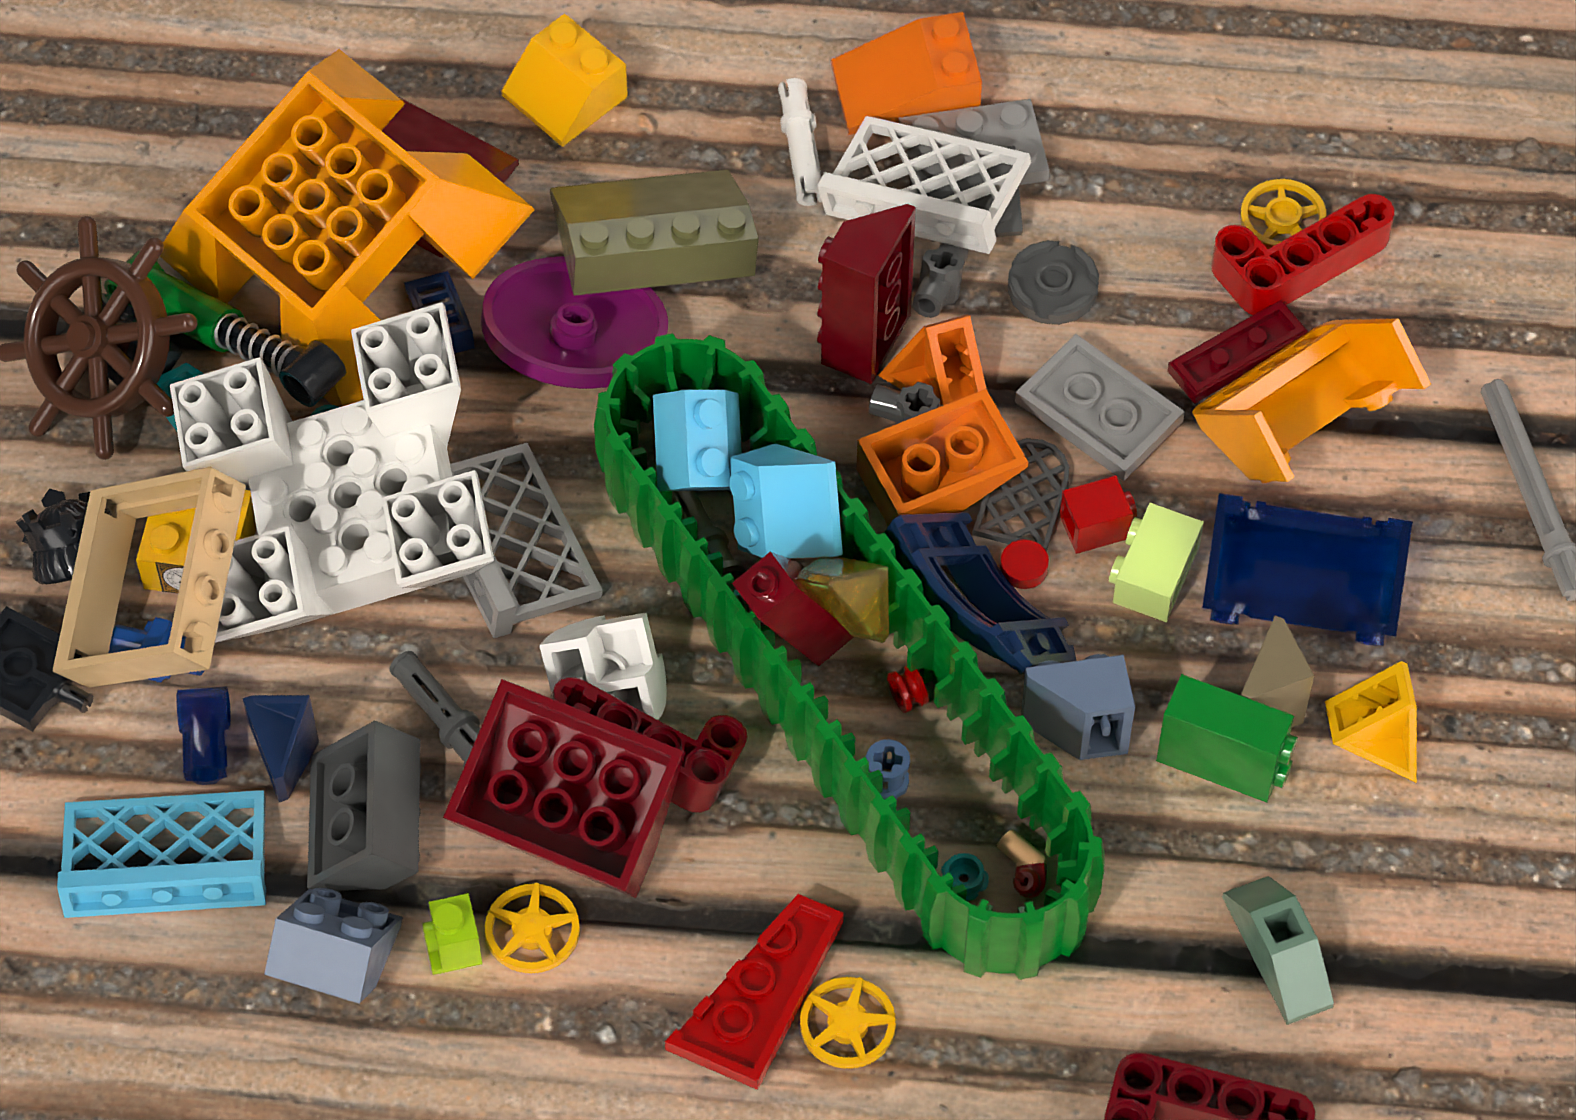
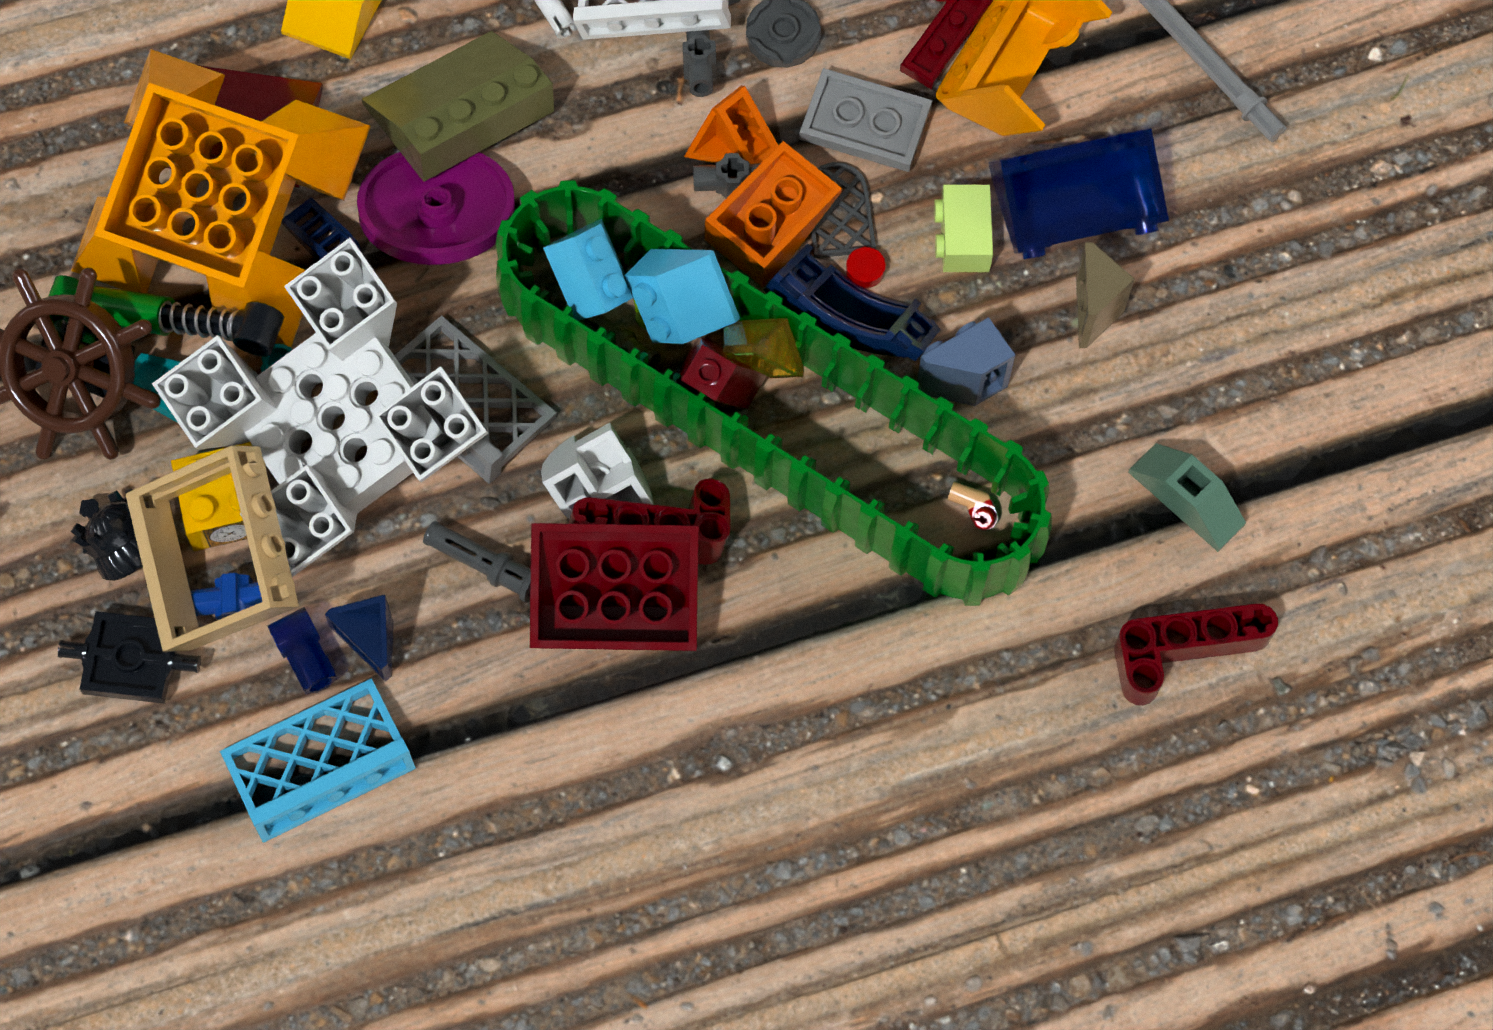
camera: 25 degrees left, 10 degrees up
slope [264,888,403,1004] -> none
dark grey slope [307,720,421,891] -> none
lime brick [422,893,482,975] -> none
yellow wheel [485,883,580,973] -> none
red wing [665,894,844,1090] -> none
yellow wheel [800,977,896,1069] -> none
dark red slope [817,204,916,384] -> none
medium blue bush [866,739,910,799] -> none
red bush [887,666,929,713] -> none
teal plate [941,853,989,901] -> none
red brick [1060,475,1137,554] -> none
green brick [1156,674,1298,803] -> none
yellow slope [1325,661,1417,783] -> none

